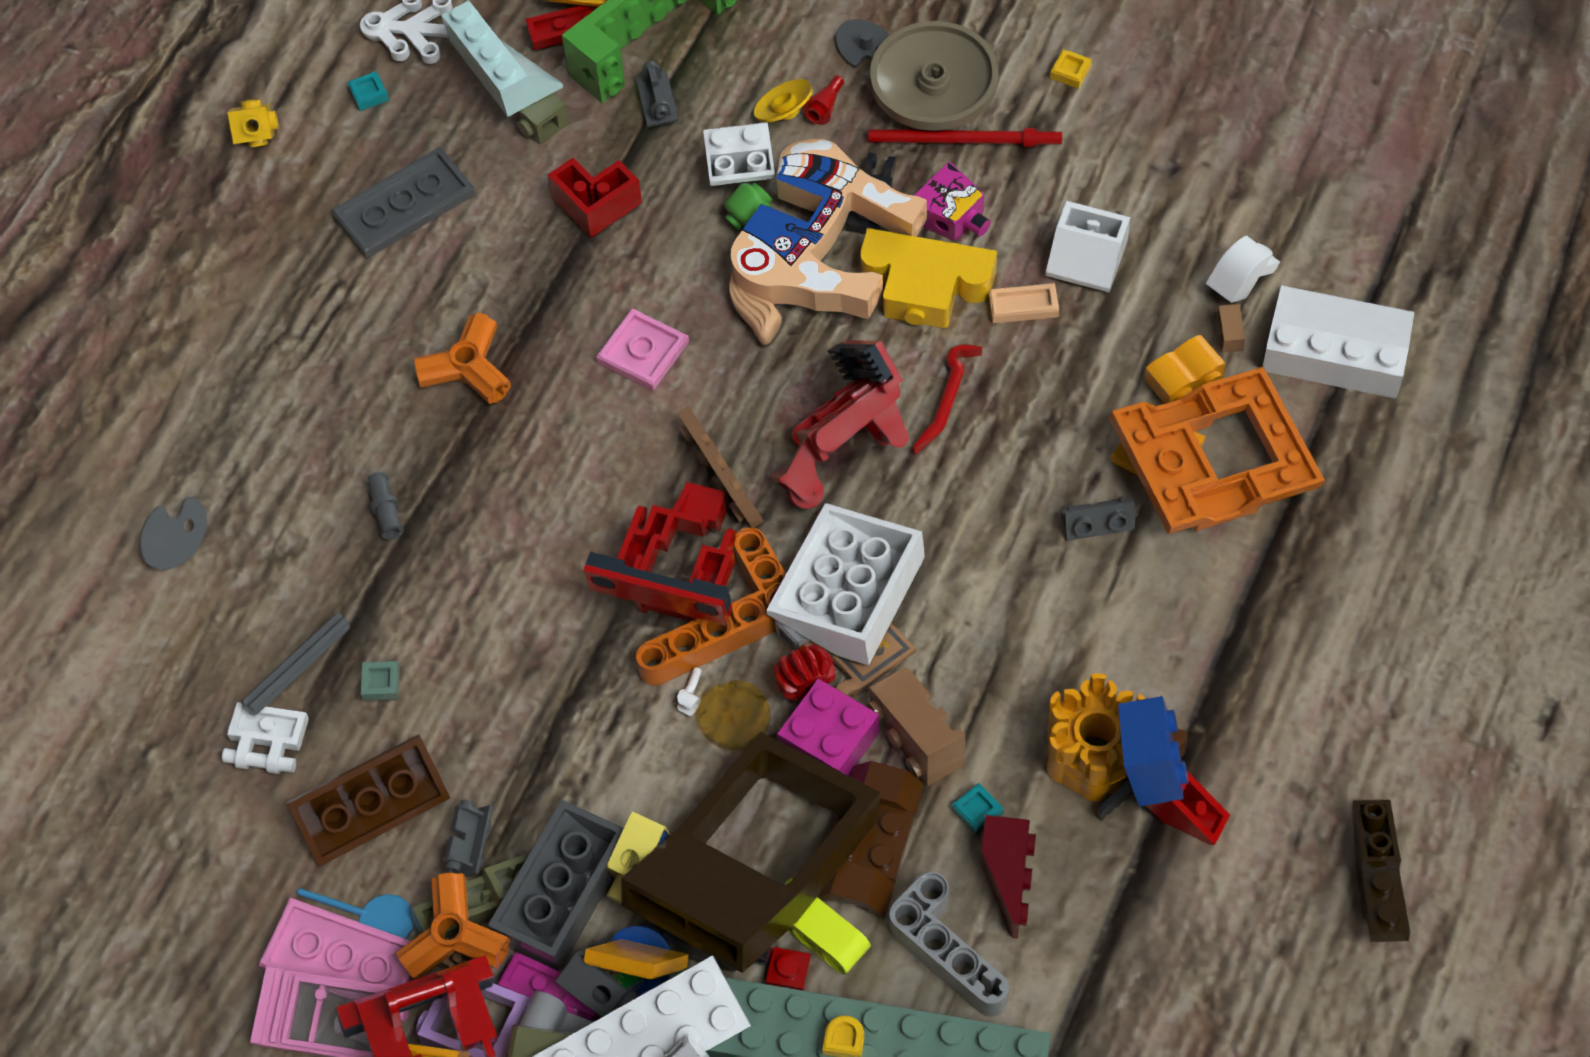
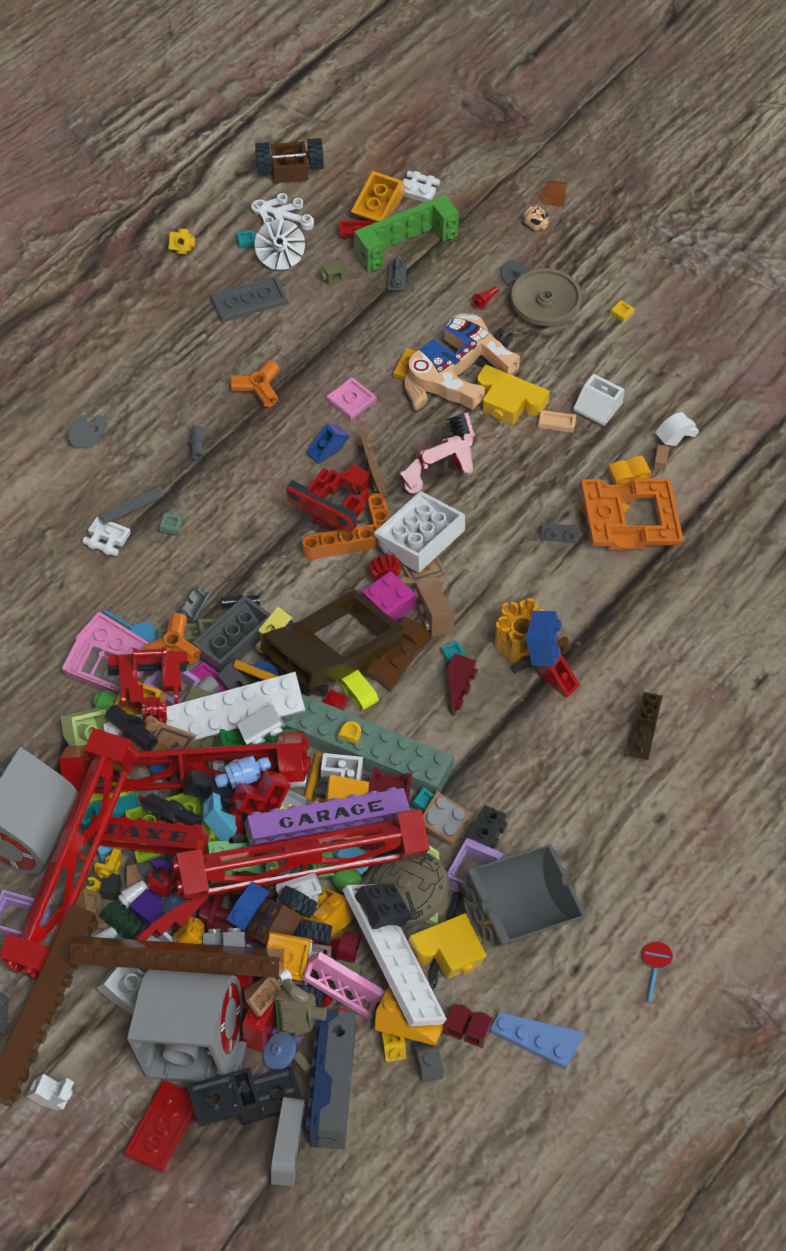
camera: 10 degrees right, 5 degrees down
reddish brown slope [286,734,450,867] -> none
light aqua wedge [441,0,563,117] -> none
red brick [547,158,642,238] -> none
white hand [677,667,702,717] -> none
clear yellow tile [699,680,771,751] -> none
white slope [703,122,775,186] -> none
bright green head [724,182,773,230] -> none
yellow dish [754,79,813,123] -> none
red bar [868,128,1062,148] -> none
light grey beam [889,872,1009,1017] -> none
red piece [913,344,983,455] -> none
dark pink torso [914,162,991,241] -> none
white slope [1263,285,1414,399] -> none
none -> black pin [221,594,260,609]
none -> white piece [255,219,305,270]
none -> blue slope [307,423,350,464]
none -> light orange plate [393,348,417,381]

